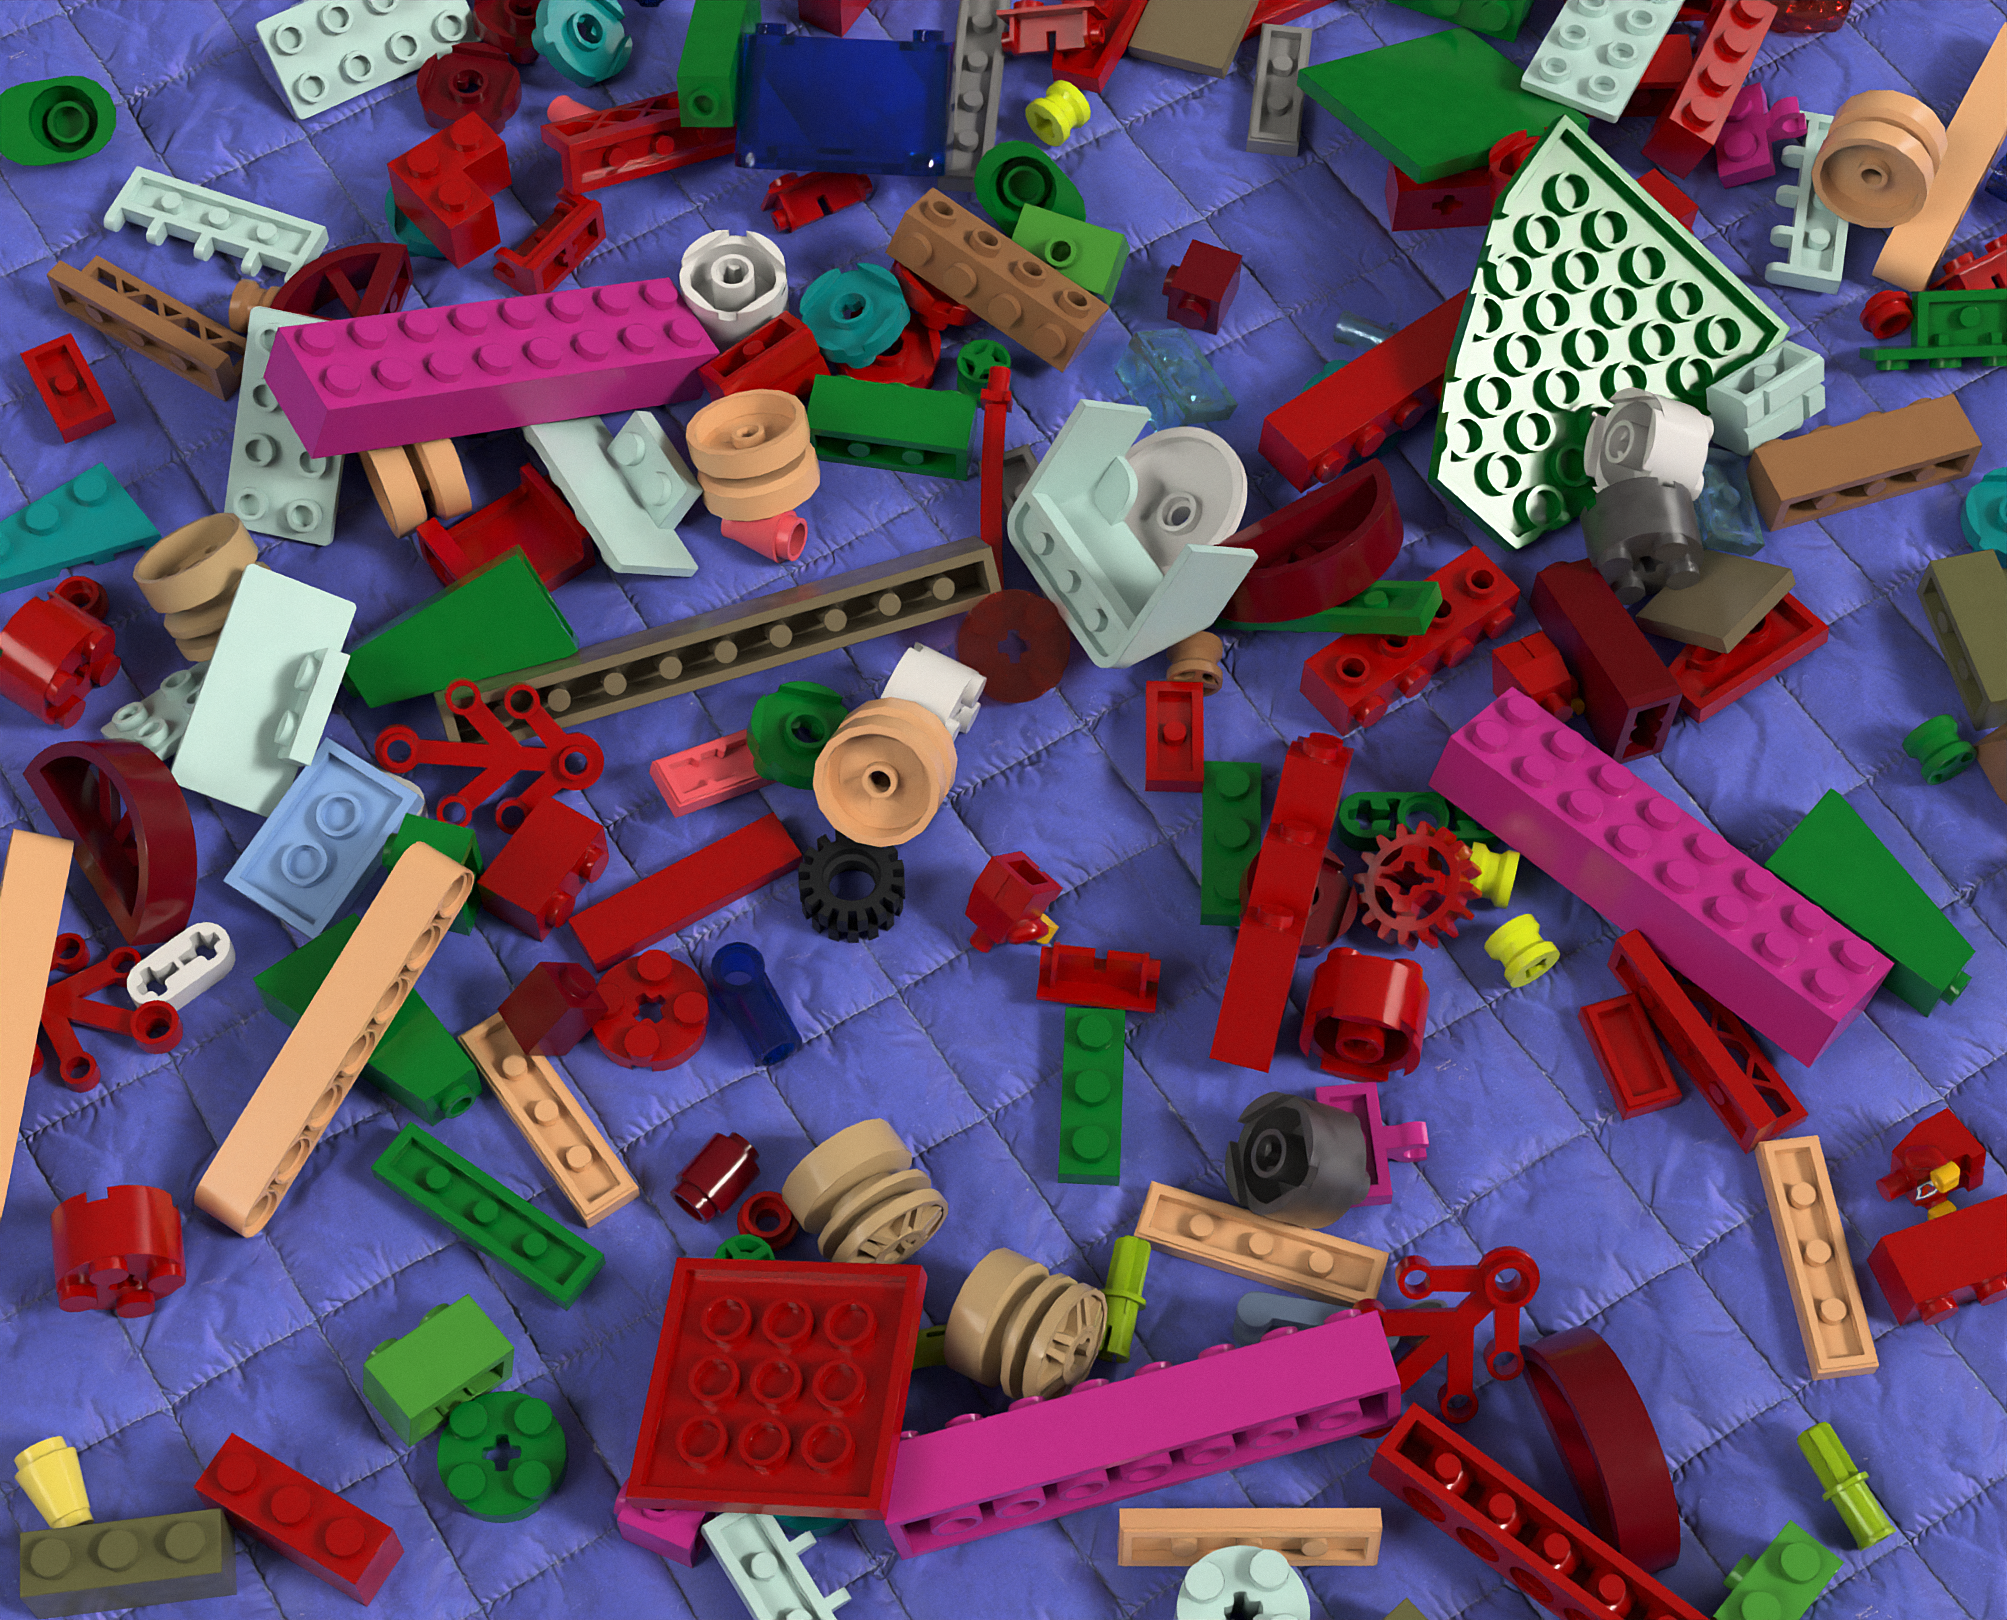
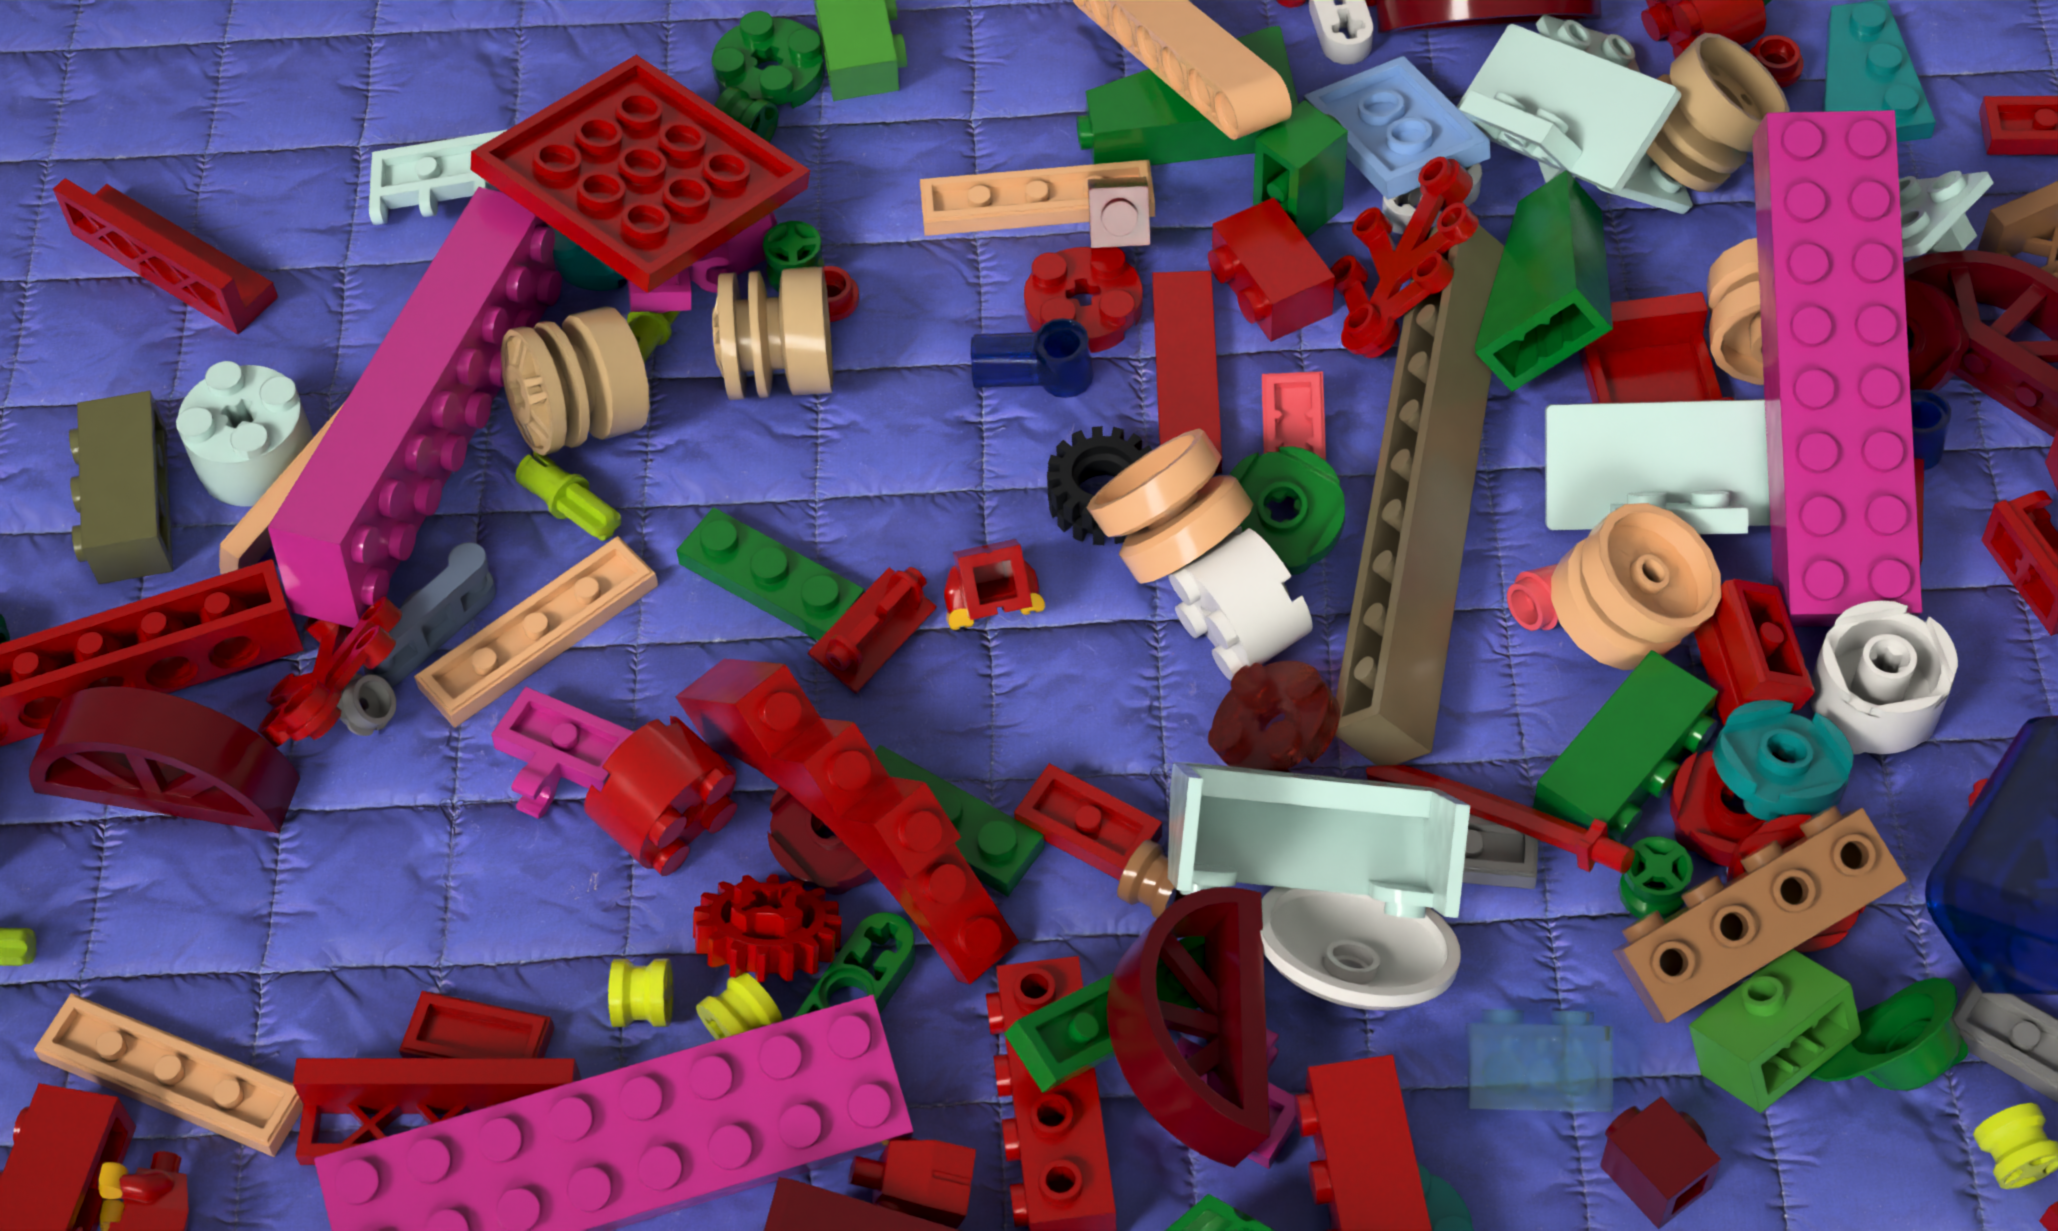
camera: 125 degrees right, 5 degrees down
green plate [370,1121,606,1311] -> none
dark red brick [670,1132,761,1225] -> none
flat silver brick [1225,1092,1370,1229] -> none
none -> green wheel [714,86,779,143]

